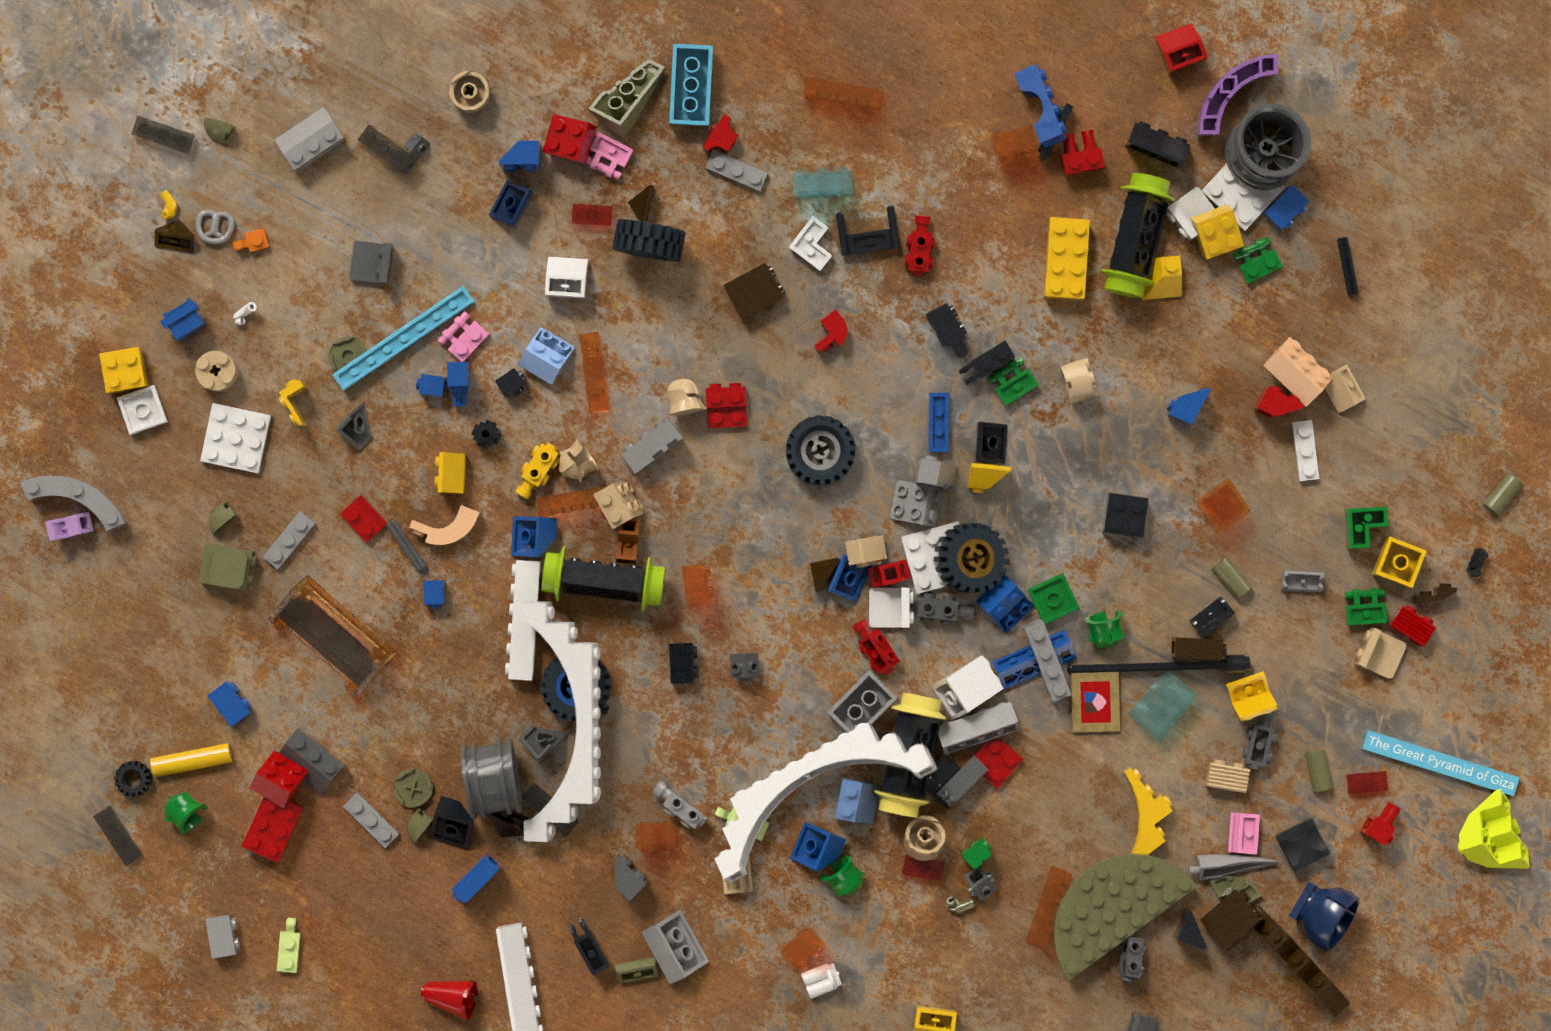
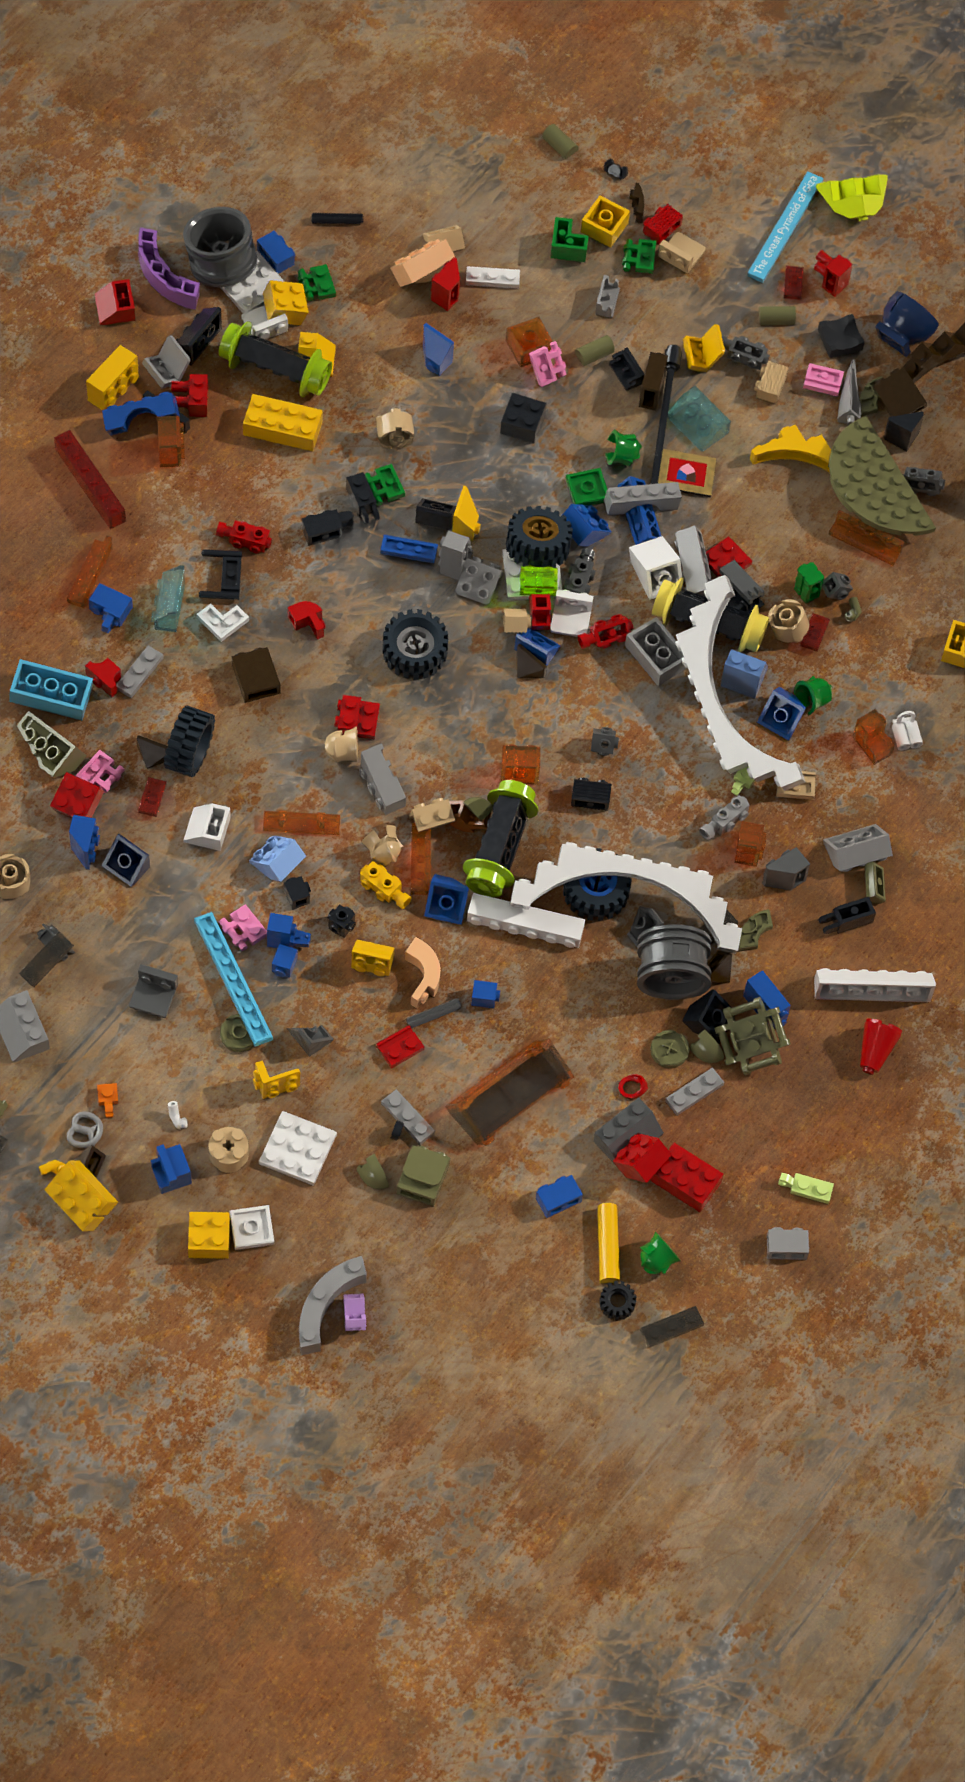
camera: 85 degrees left, 25 degrees down
none -> yellow piece [44,1160,118,1232]
none -> clear red brick [54,430,126,530]
none -> yellow piece [86,345,139,410]
none -> blue hinge [89,583,133,634]
none -> light grey bracket [142,336,190,388]
none -> black tile [390,1120,404,1141]
none -> olive brick [463,797,493,822]
none -> clear neon green brick [520,566,558,596]
none -> bright pink plate [529,341,566,387]
none -> red piece [618,1074,648,1099]
none -> olive brick [714,997,791,1076]
none -> olive tile [738,909,773,951]

